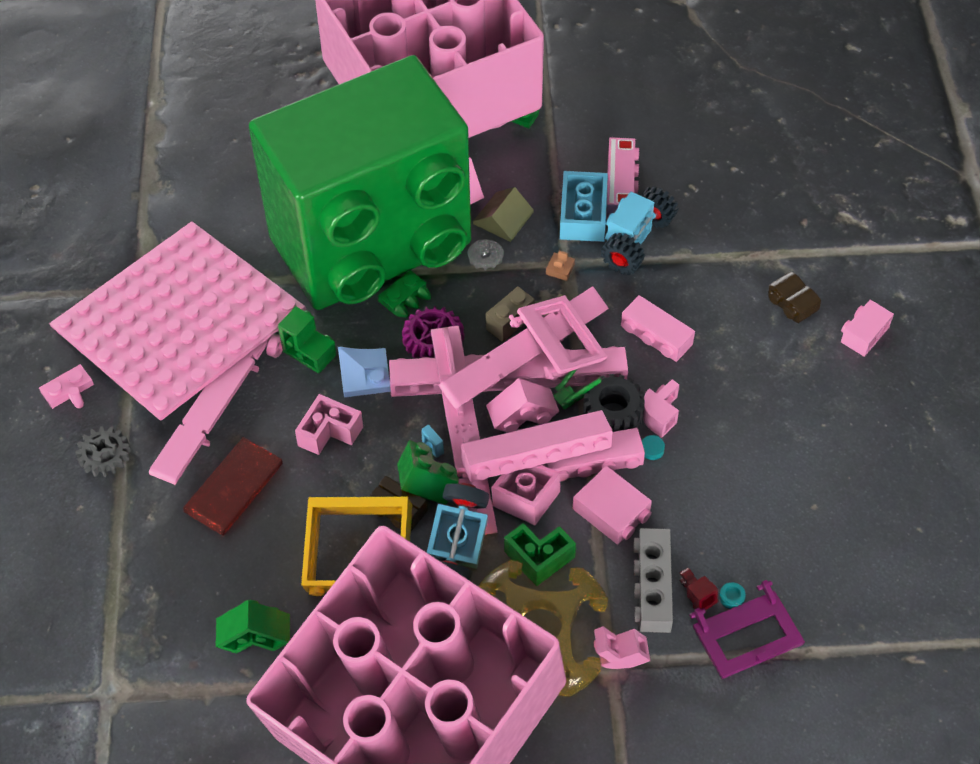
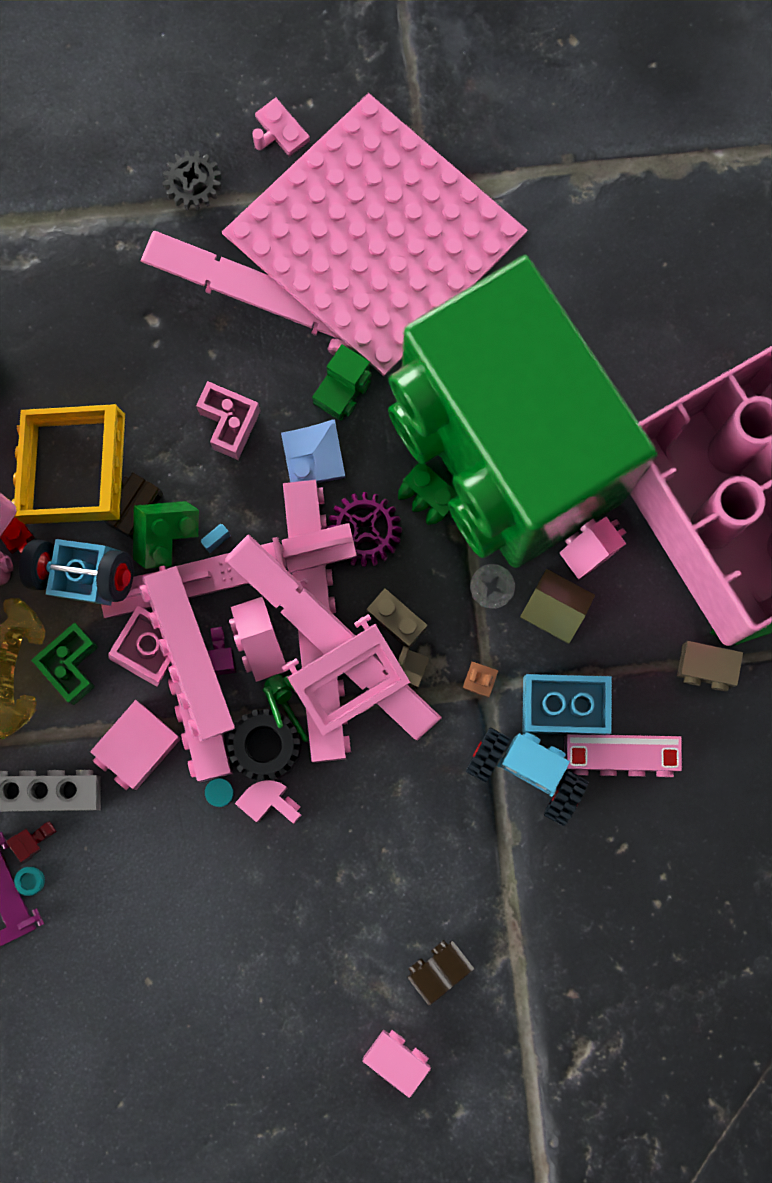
camera: 85 degrees right, 25 degrees up
clear red tile [183,437,283,536] -> none
bright pink brick [621,295,695,362] -> none
none -> dark tan brick [677,641,743,691]

